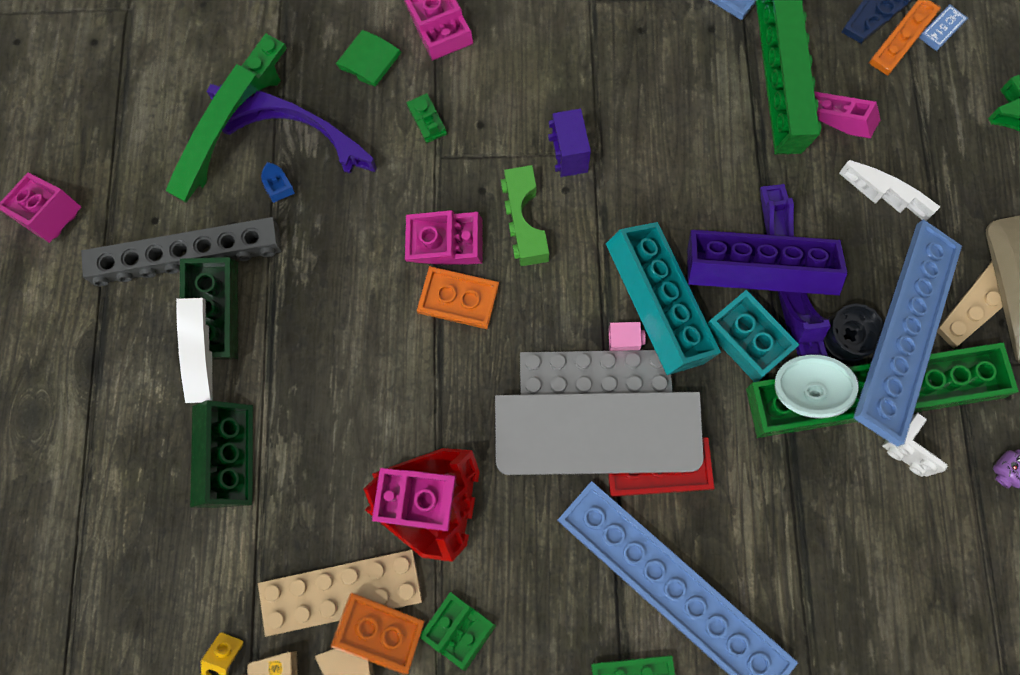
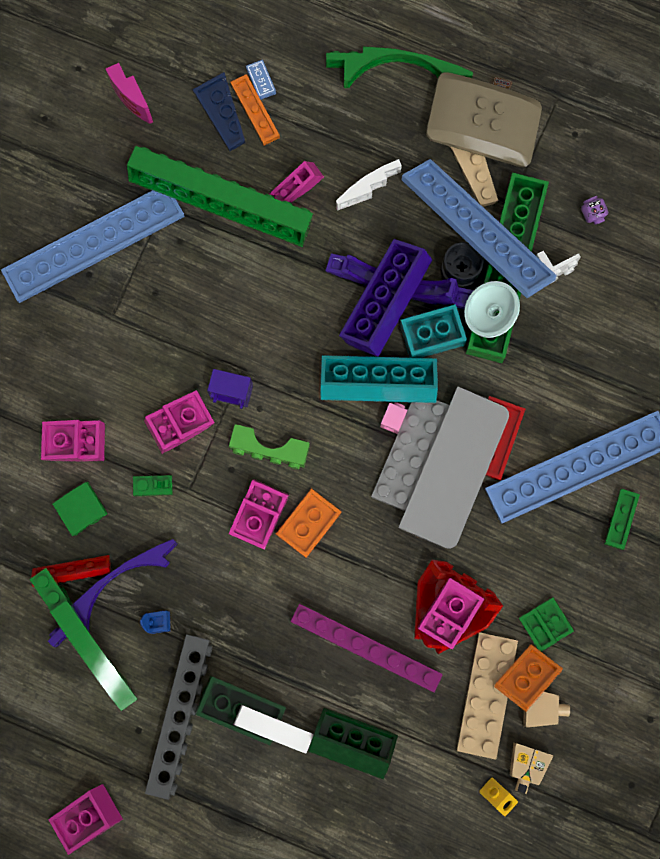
camera: 70 degrees left, 5 degrees up
none -> red plate [31,555,111,587]
none -> dark pink slope [144,390,215,454]
none -> magenta brick [291,604,443,693]

